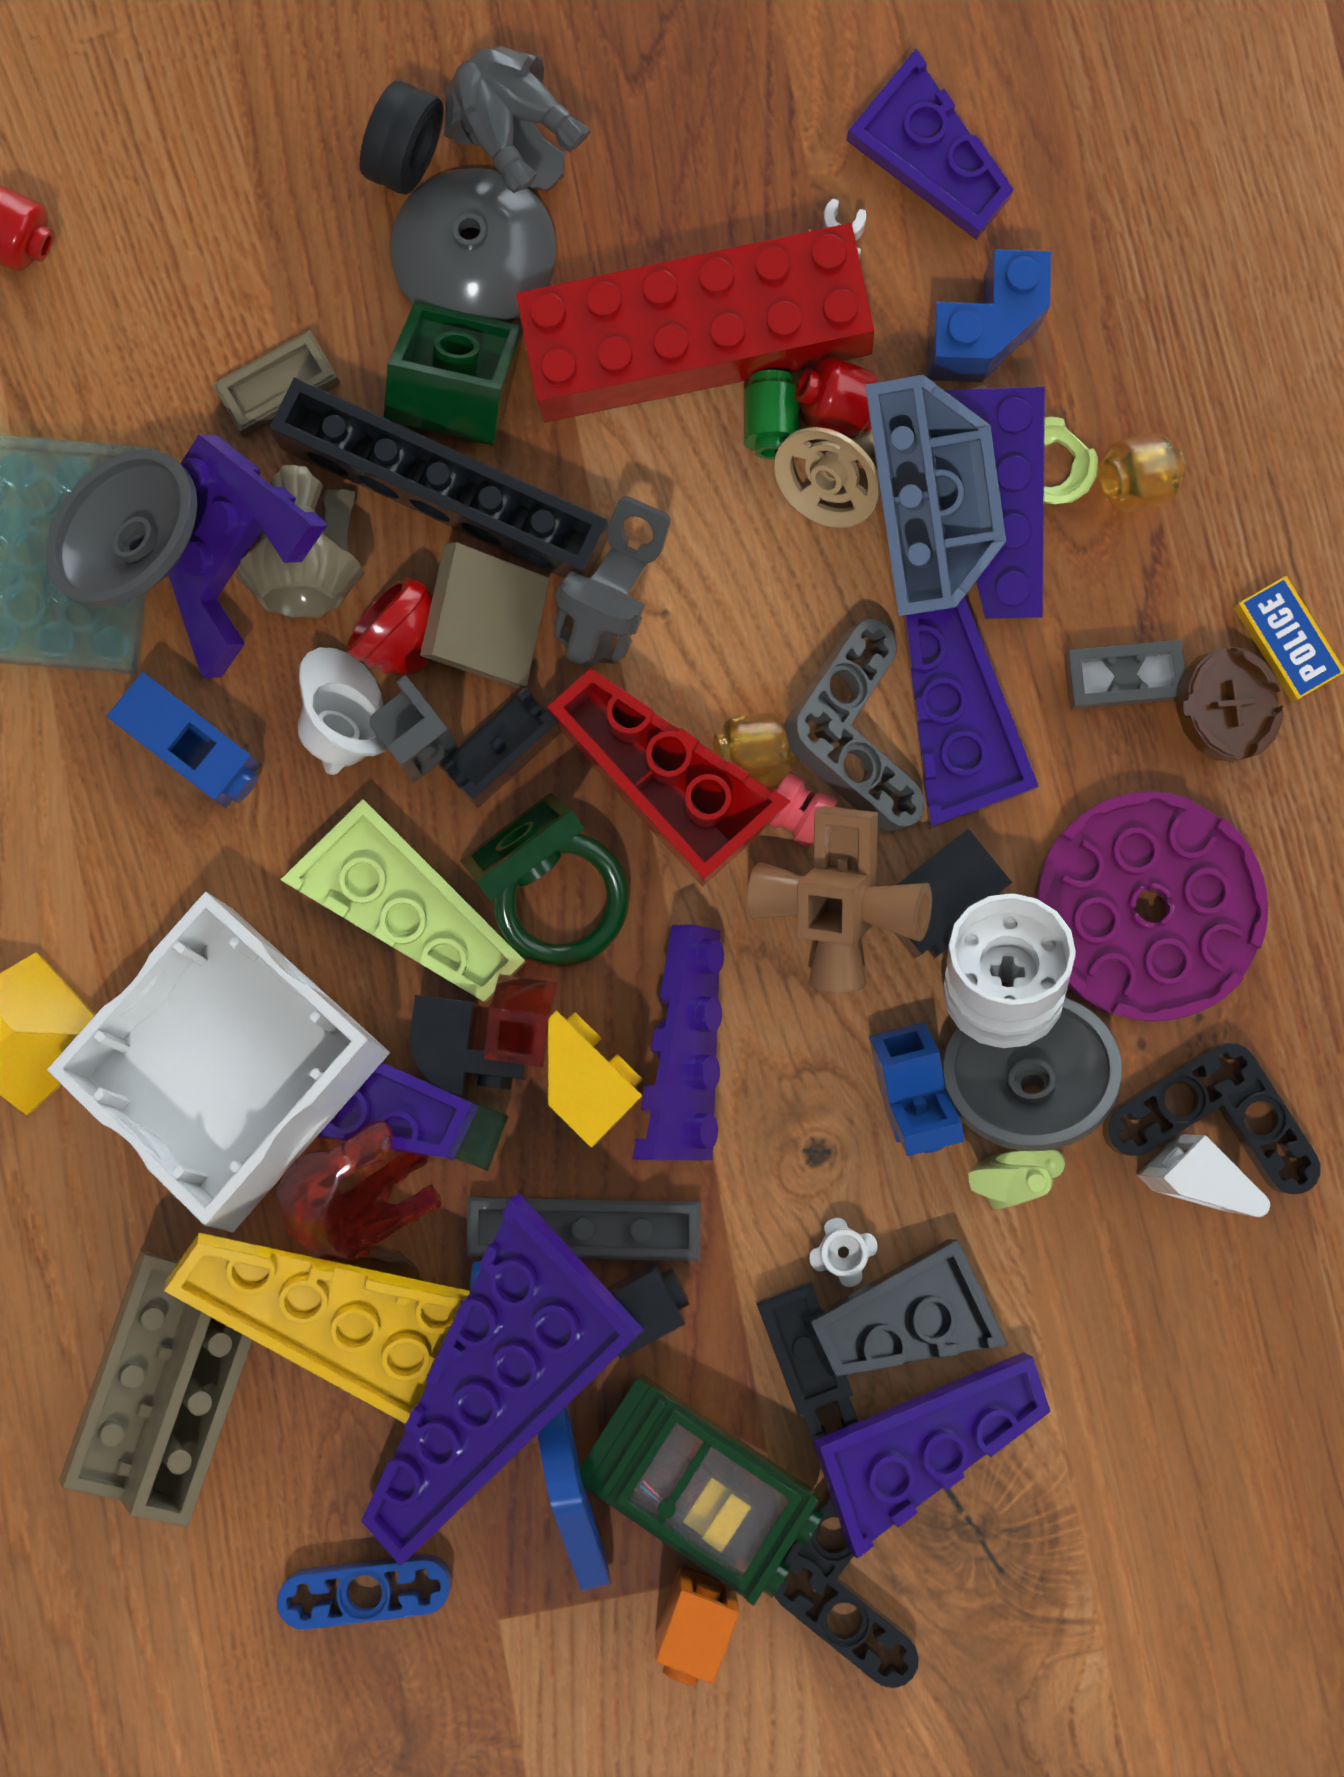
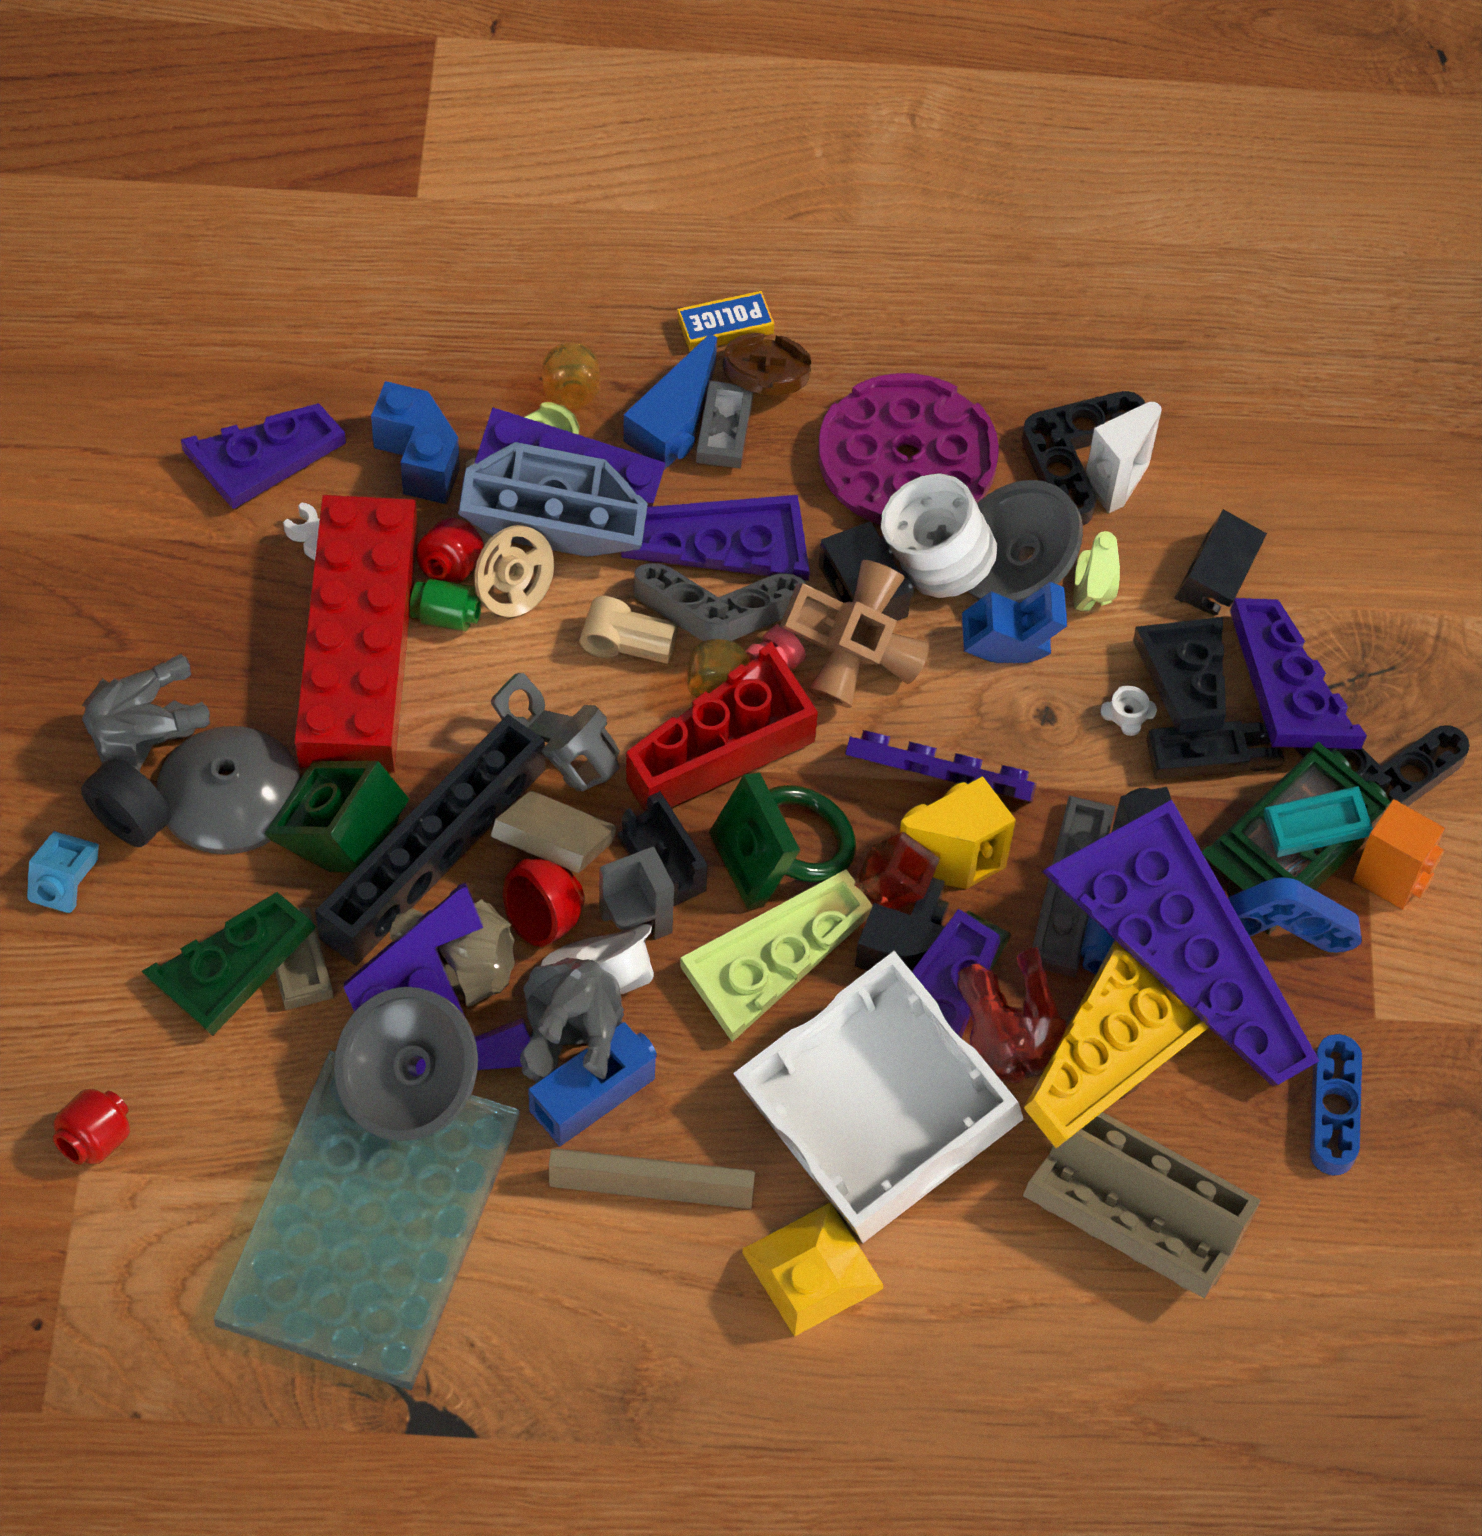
camera: 75 degrees left, 25 degrees down
none -> dark azure bracket [27,831,99,913]
none -> dark green wing [141,892,316,1036]
none -> dark grey piece [520,957,625,1083]
none -> dark tan tile [549,1148,755,1209]
none -> tan piece [579,596,678,664]
none -> blue slope [623,333,717,470]
none -> black hinge [1174,509,1267,615]
none -> teal tile [1263,786,1373,857]

